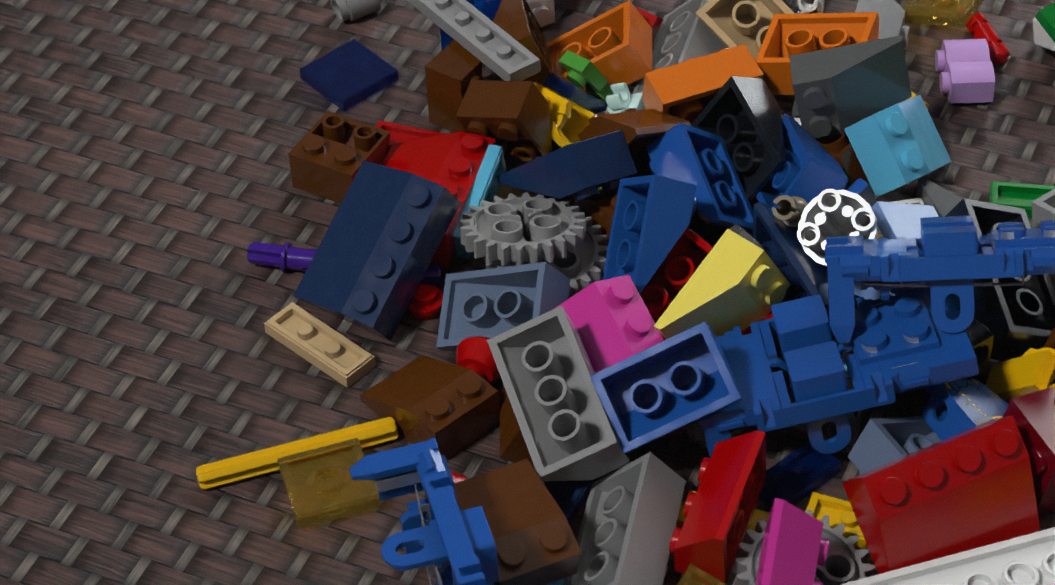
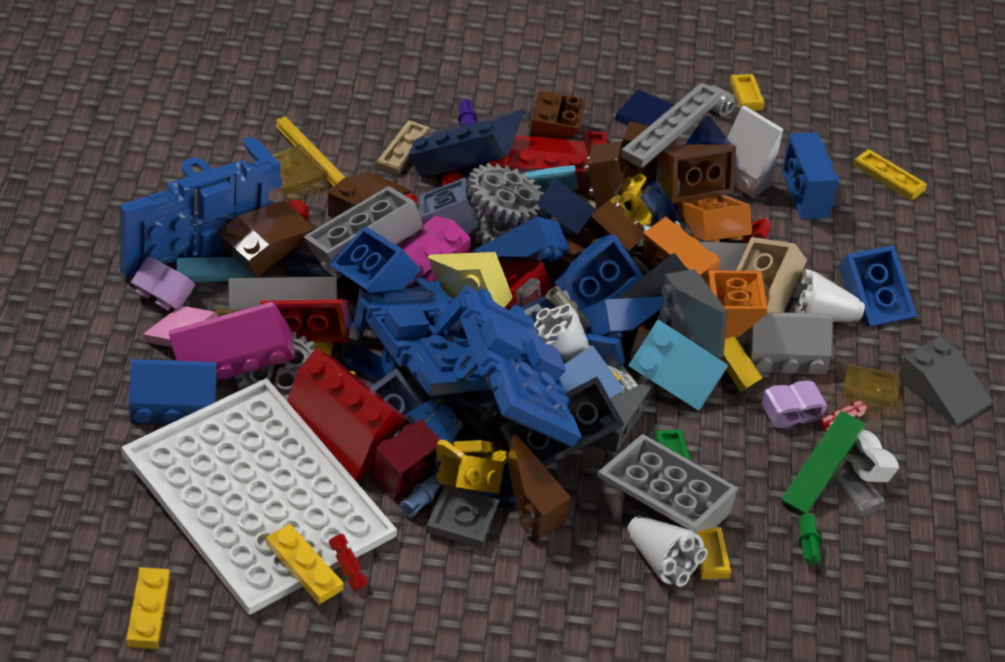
camera: 65 degrees right, 0 degrees up
bright green plate [559,50,614,104] -> none

